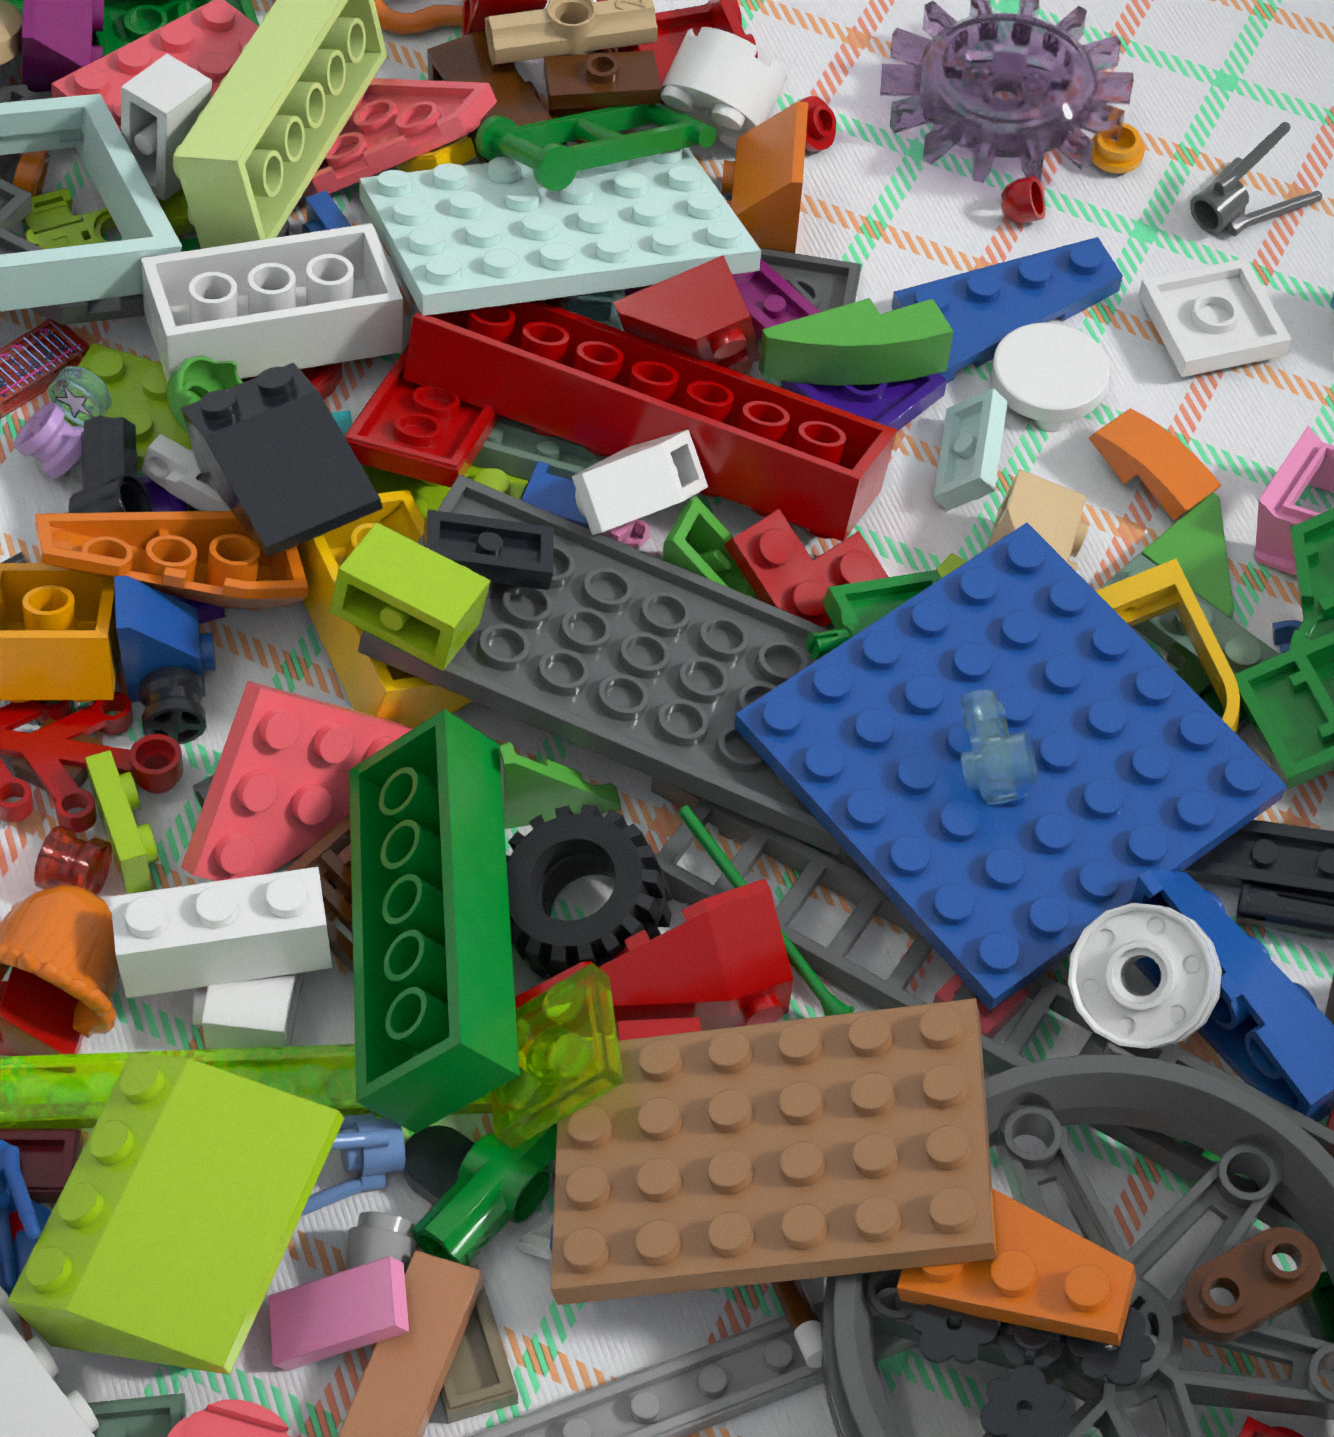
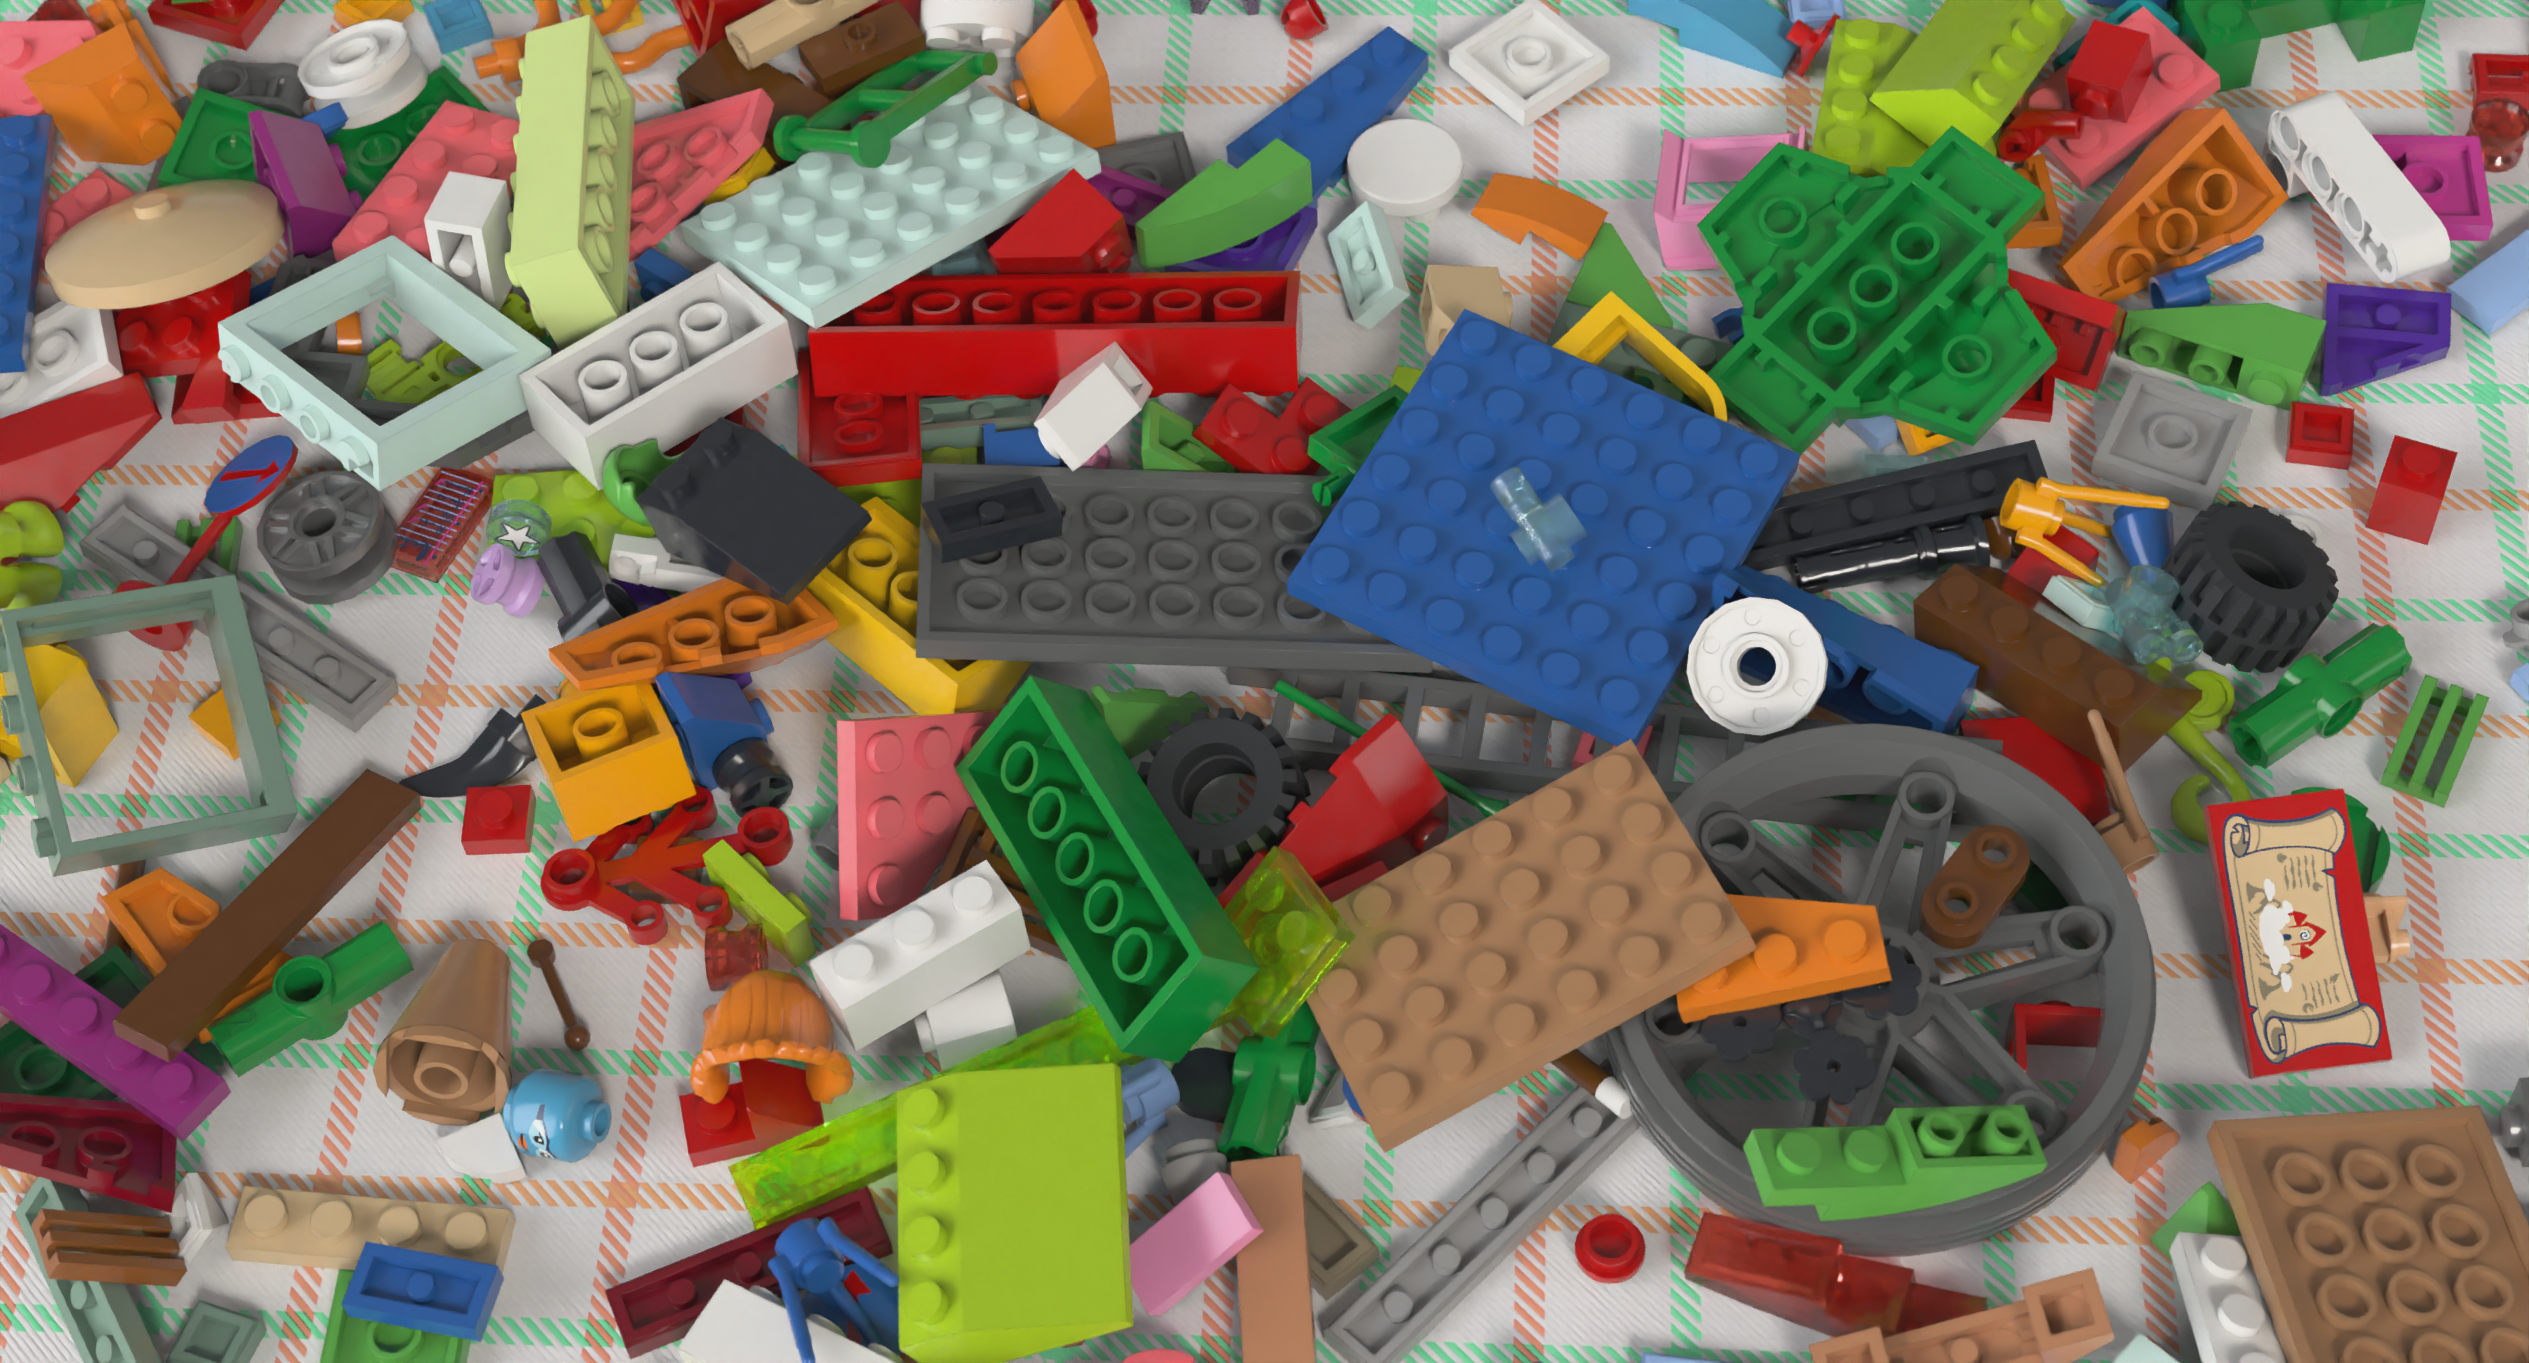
camera: 15 degrees left, 0 degrees up
lime brick [329,522,491,671] -> none

